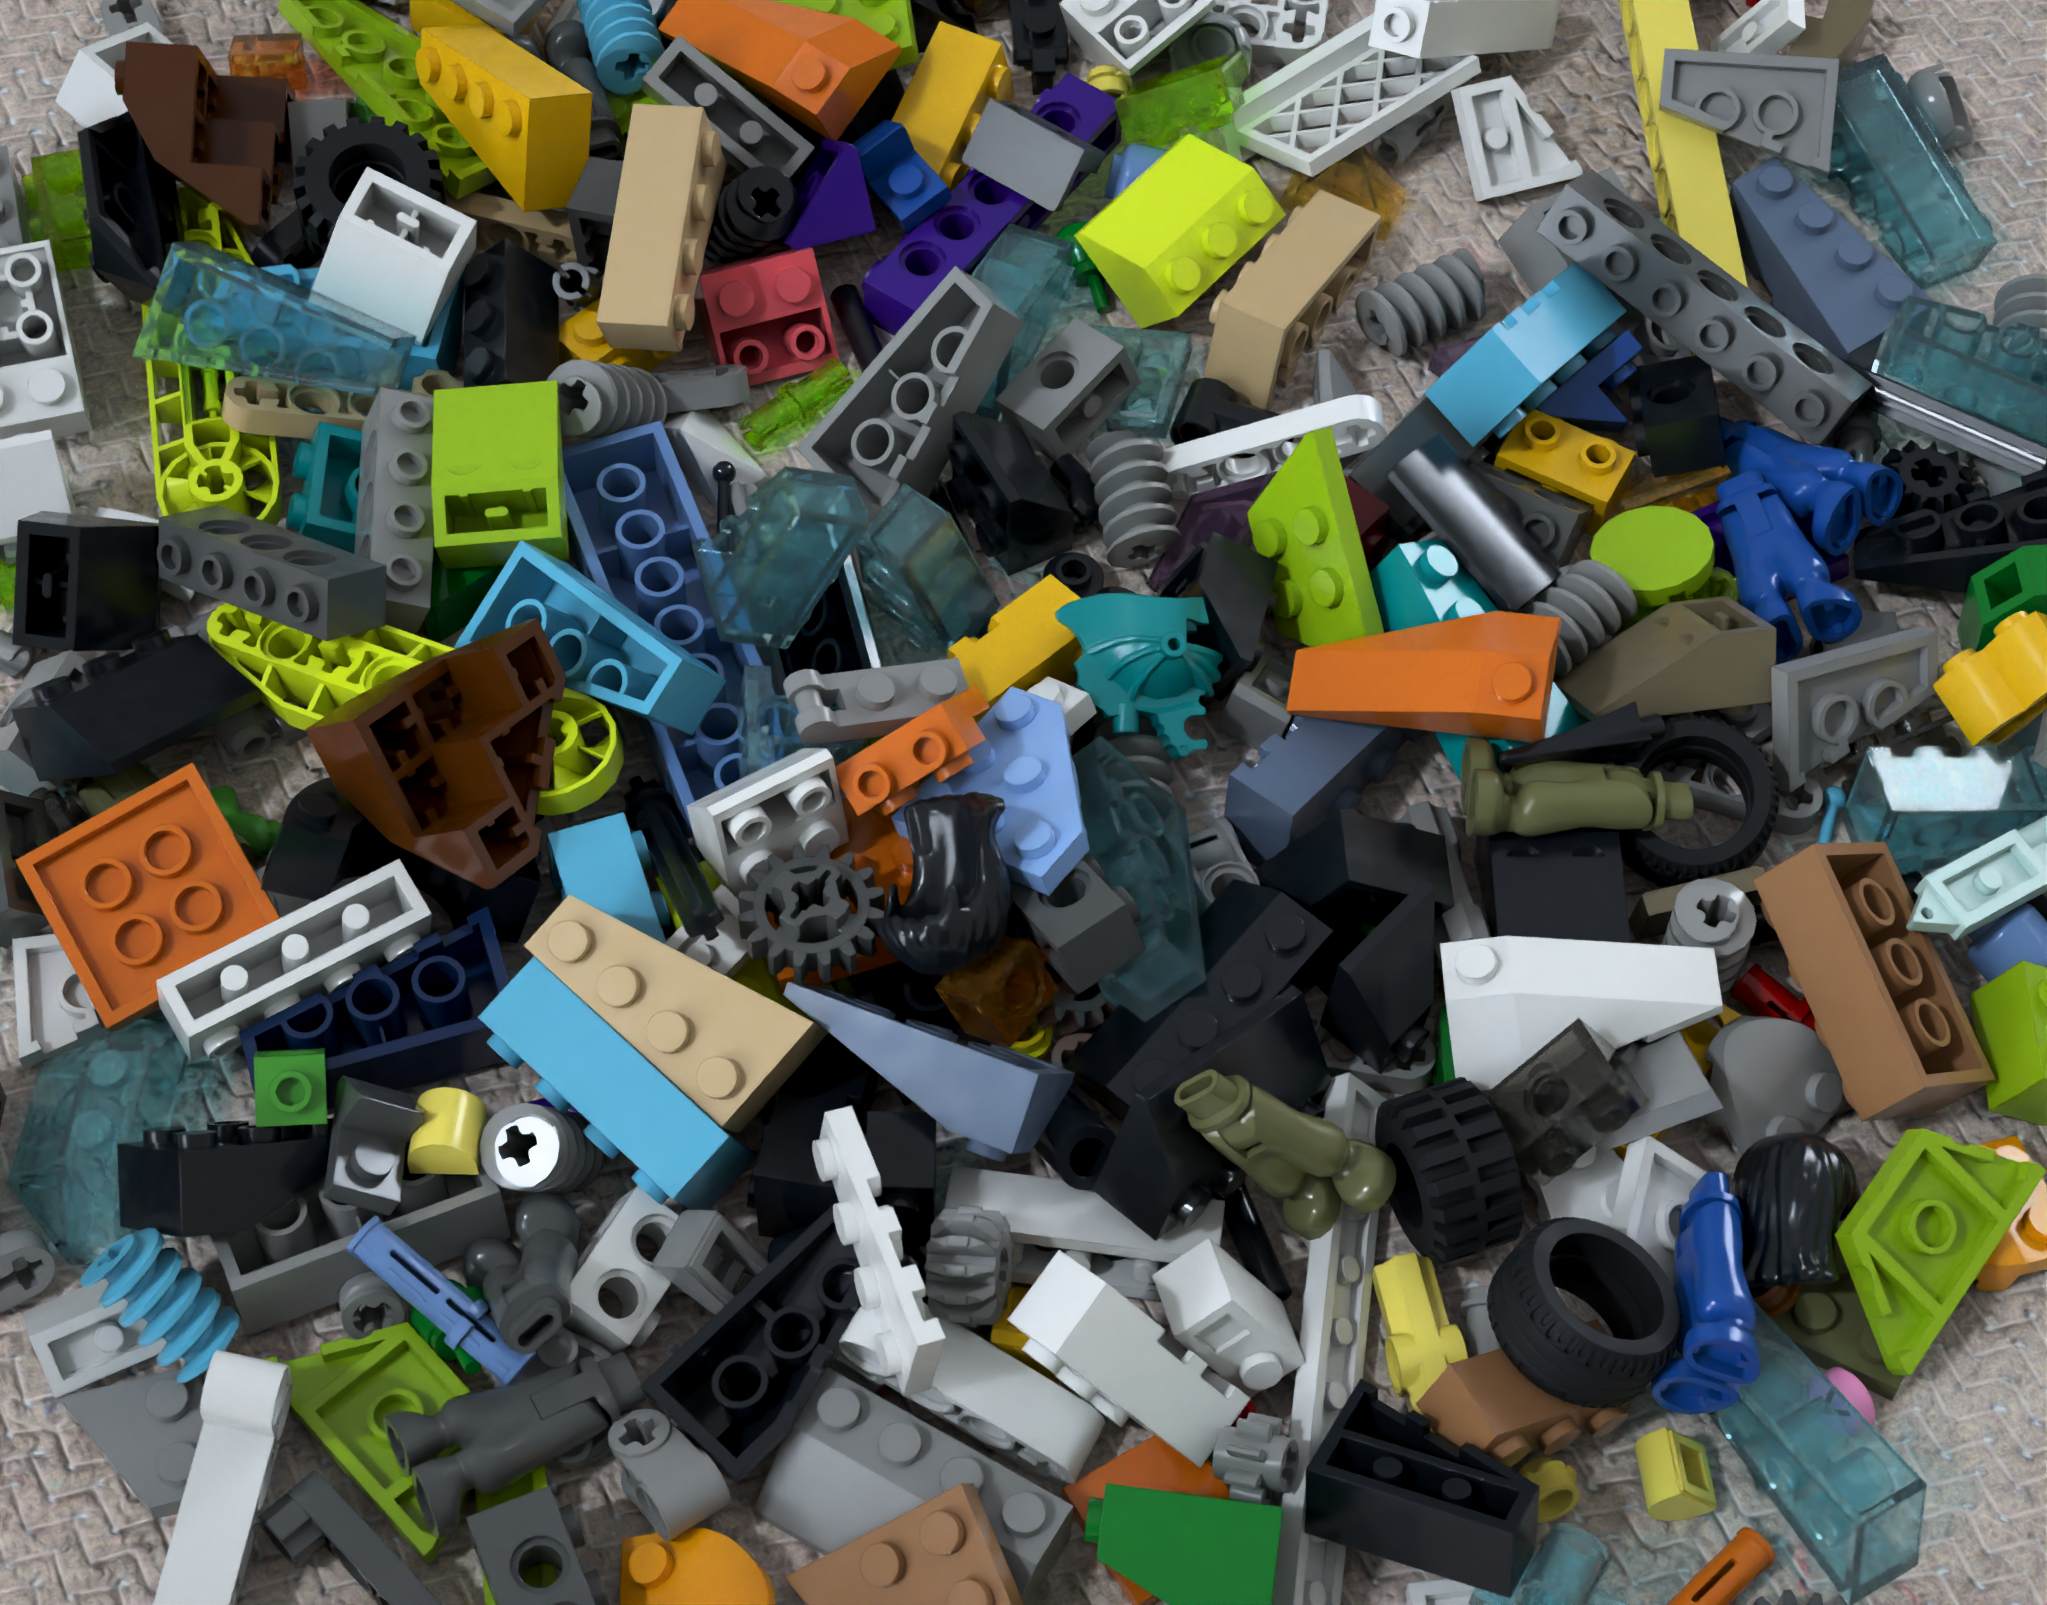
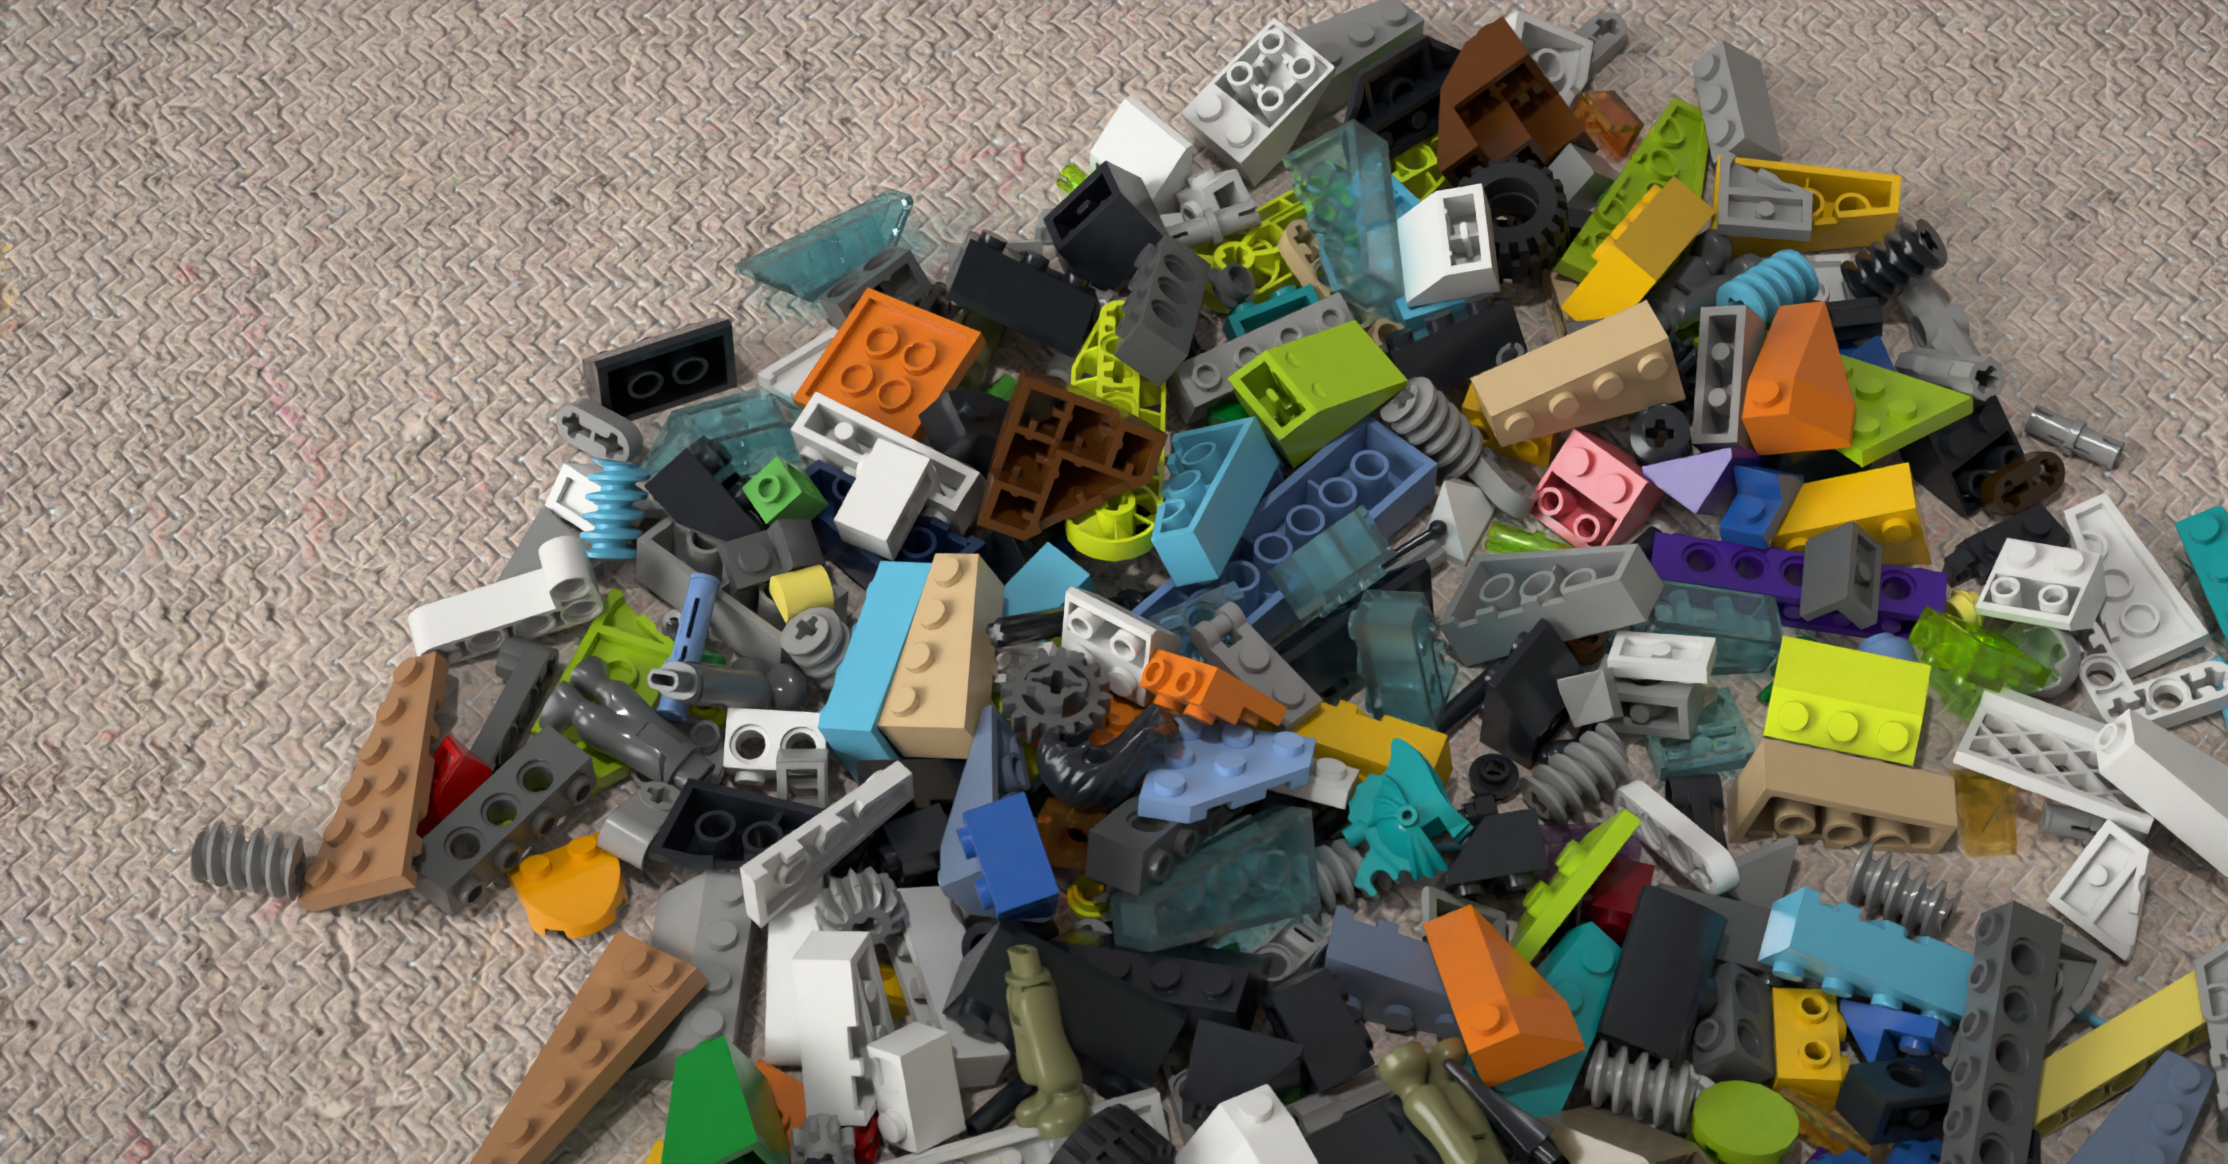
camera: 65 degrees right, 5 degrees down
none -> white brick [834,438,938,561]
none -> blue slope [956,792,1060,921]
none -> light grey pin [1165,198,1262,249]
none -> white brick [1175,167,1256,222]
none -> dark grey plate [1207,262,1255,310]
none -> light grey slope [1557,667,1624,727]
none -> white plate [1607,630,1717,684]

